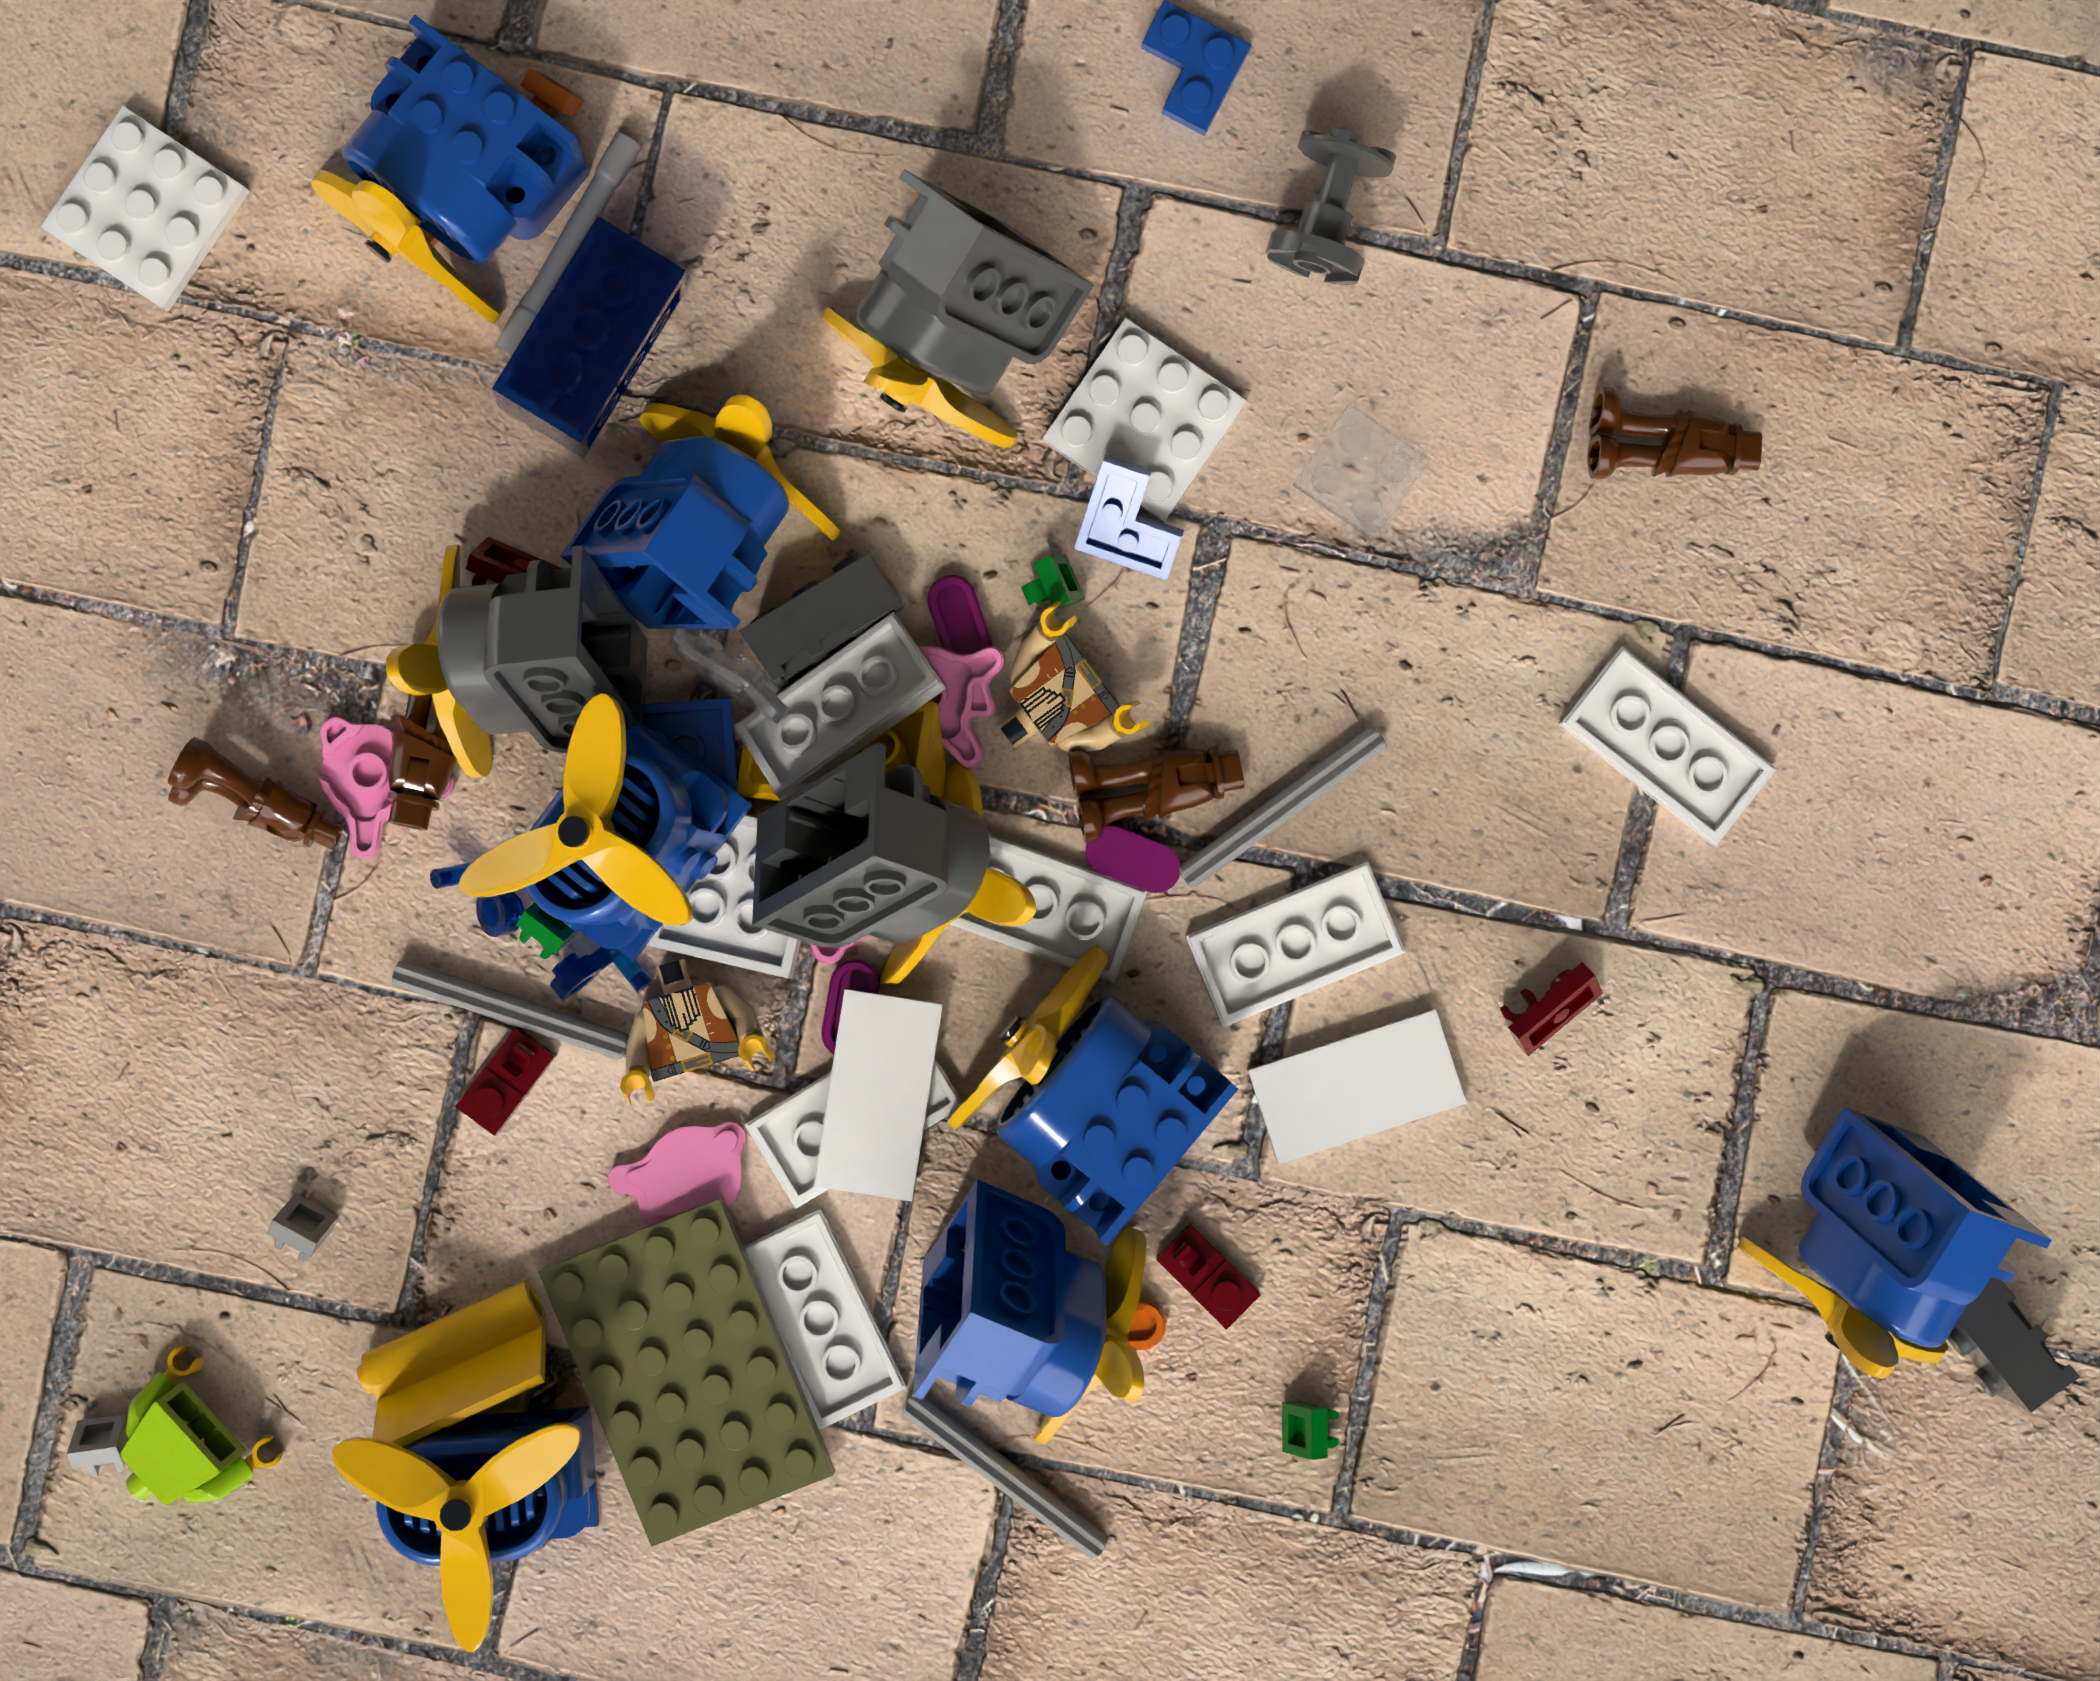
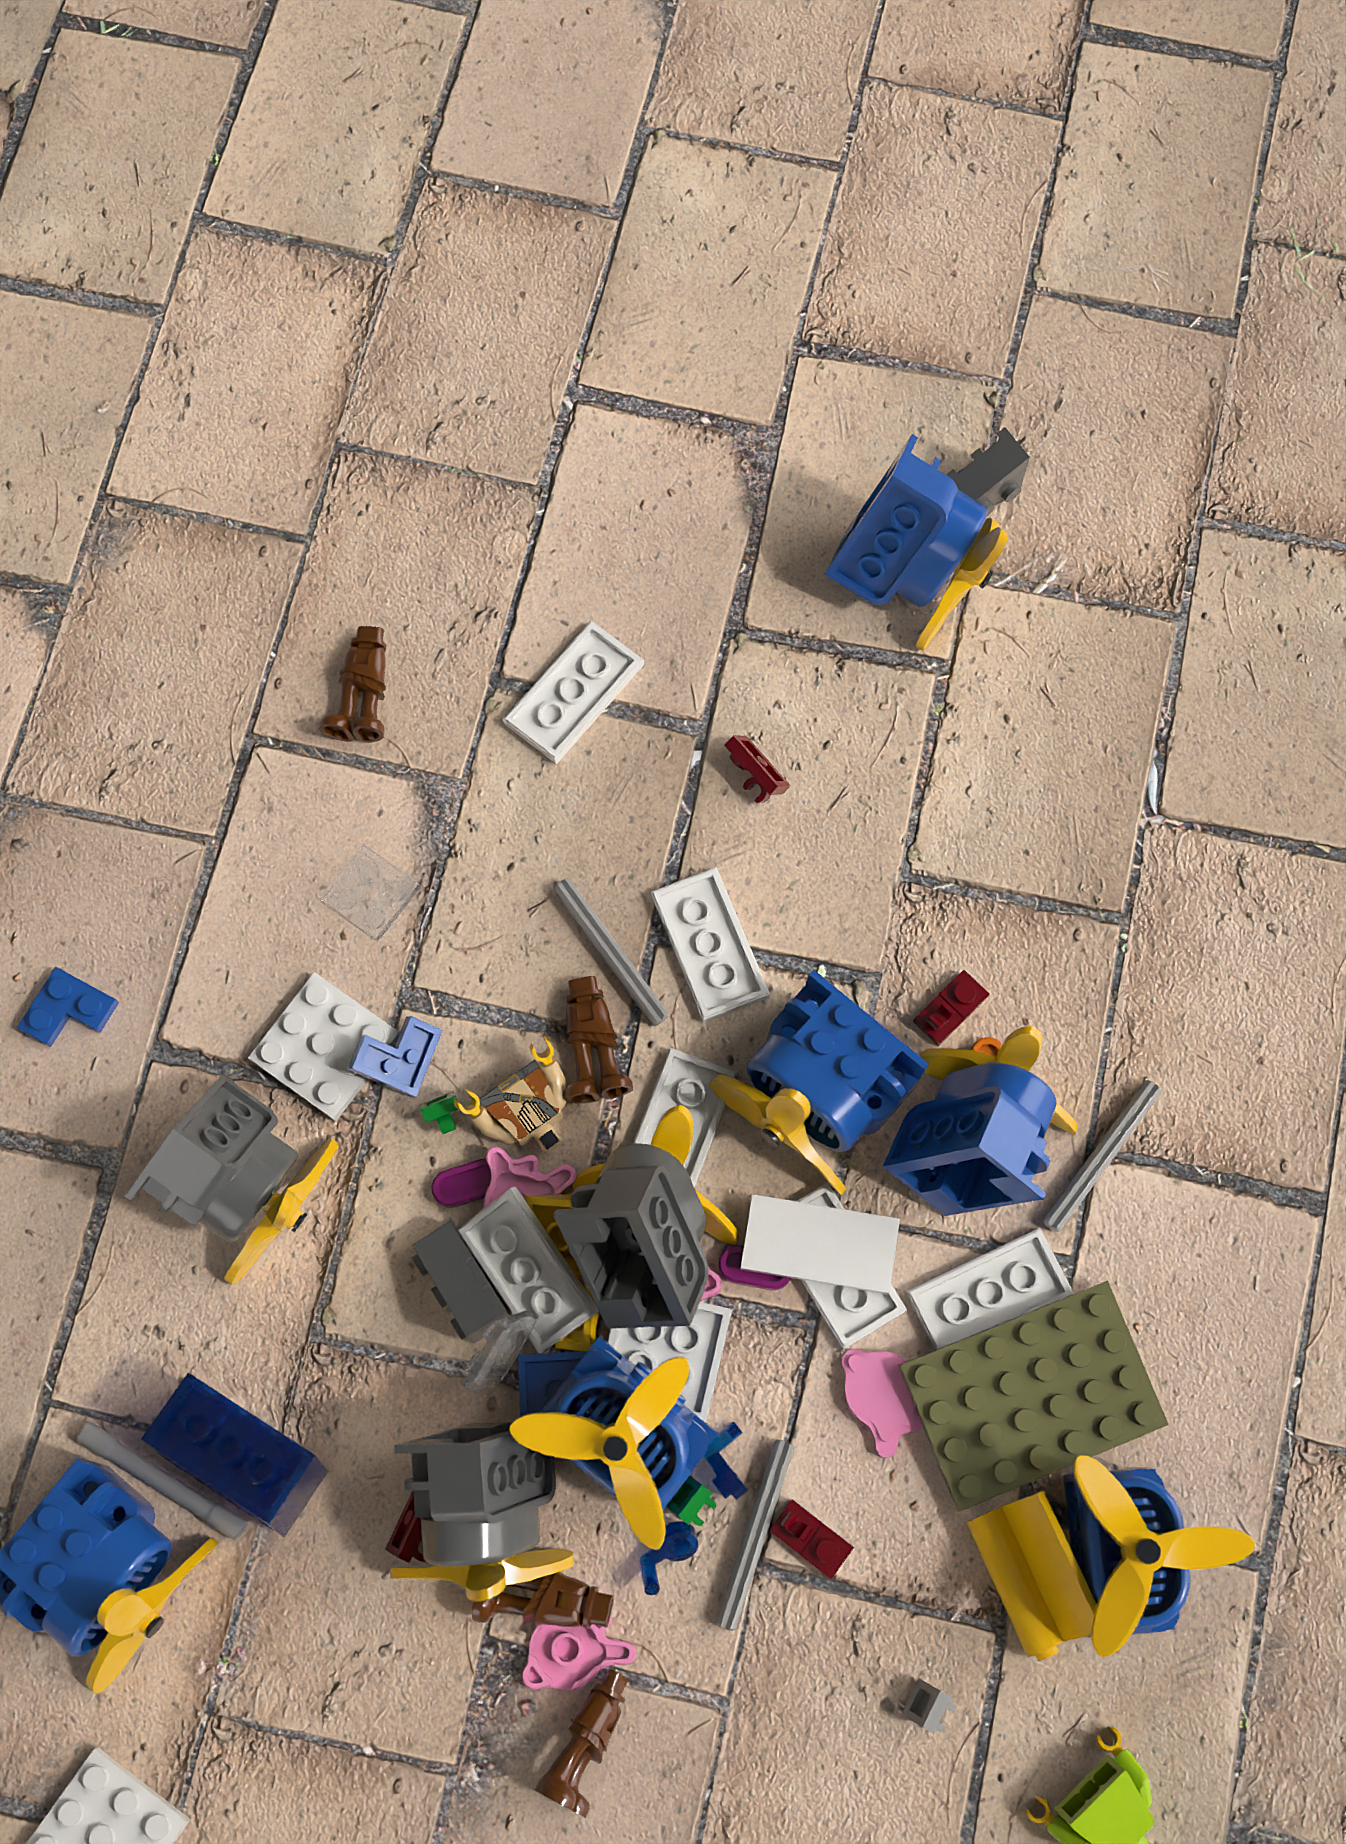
camera: 85 degrees left, 15 degrees down
orange tile [519,68,584,119] -> none
blue brick [560,395,841,629] -> none
torso [620,959,775,1104] -> none
magenta tile [1085,826,1181,893] -> none
white tile [1247,1009,1467,1165] -> none
dark grey piece [1265,128,1397,285] -> none
green tile [1282,1401,1339,1460] -> none

